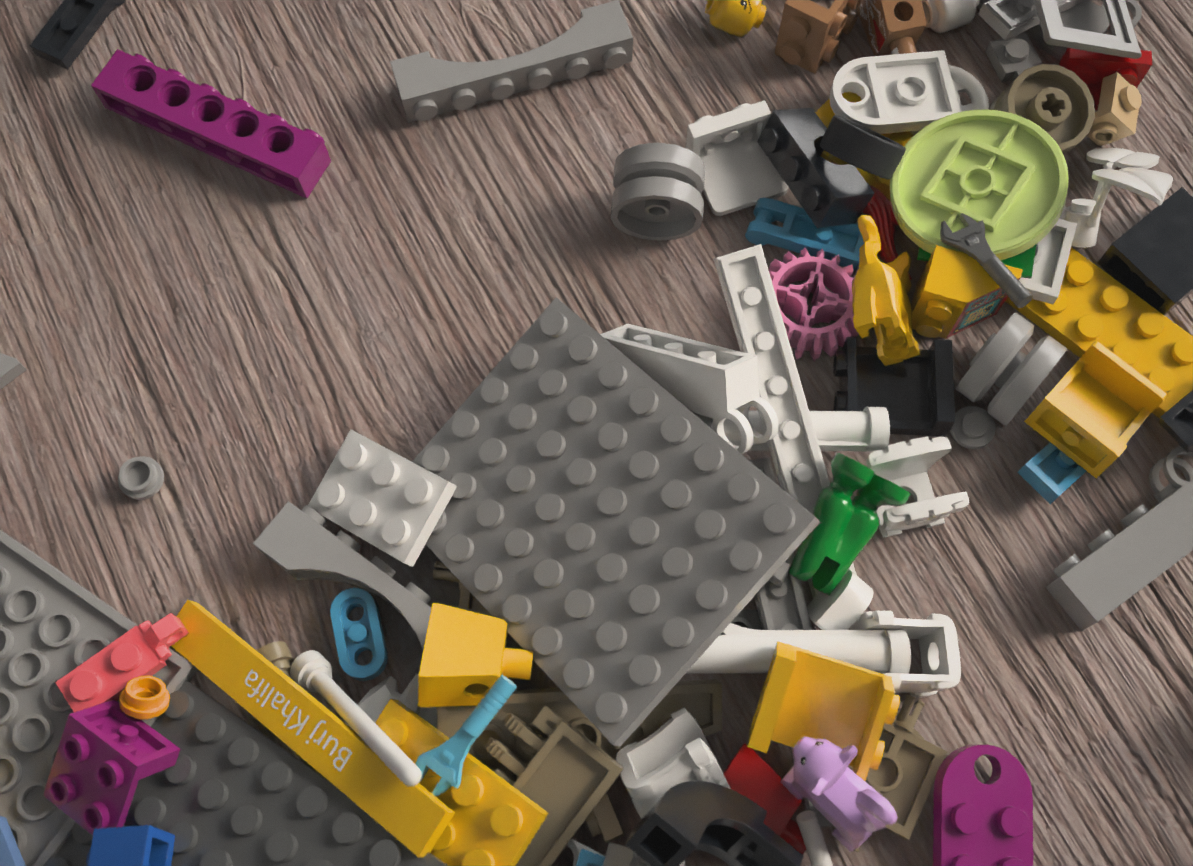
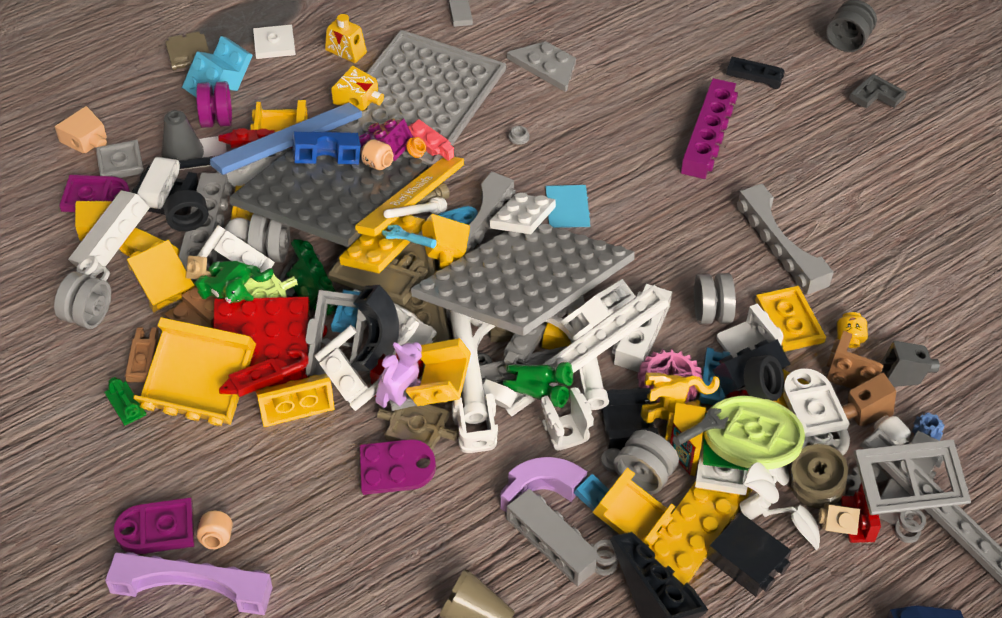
camera: 80 degrees right, 20 degrees down
none -> light nougat head [361,139,393,170]
none -> lavender arch [500,457,587,513]
none -> medium azure window [546,185,590,228]
none -> white brick [612,284,672,372]
none -> yellow plate [755,286,826,352]

